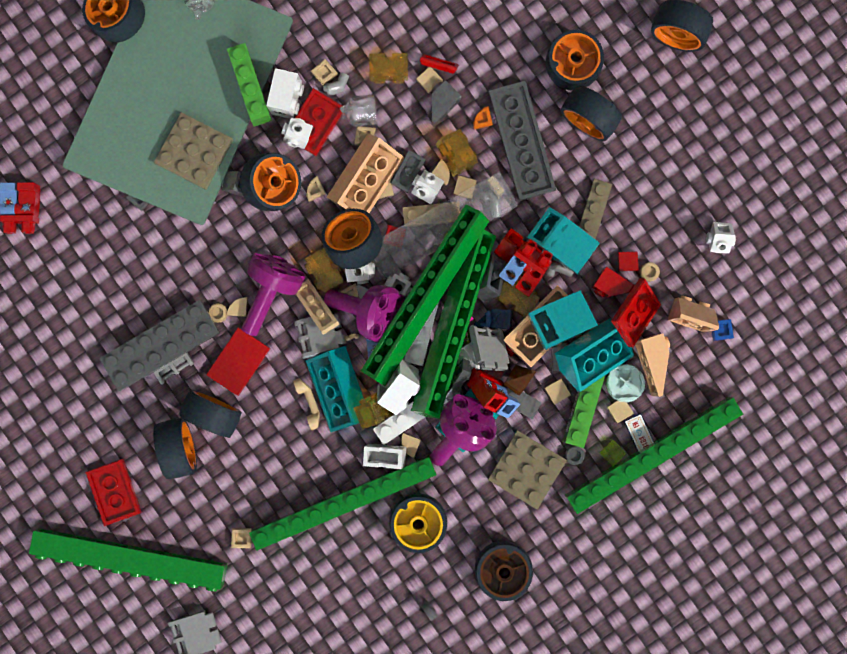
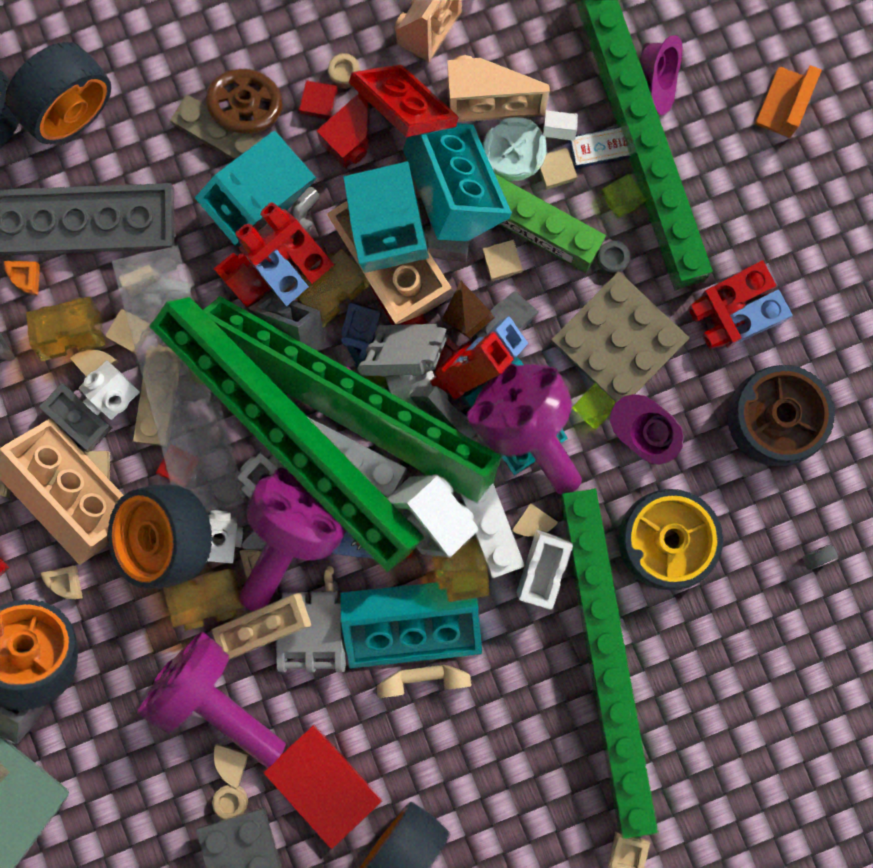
camera: 70 degrees left, 5 degrees down
none -> reddish brown plate [206,69,283,134]
none -> white tile [543,110,578,141]
none -> clear neon green tile [572,383,616,430]
none -> magenta piece [610,394,684,465]
none -> magenta piece [639,35,683,115]
none -> red hips [688,260,793,350]
none -> orange panel [755,65,822,138]

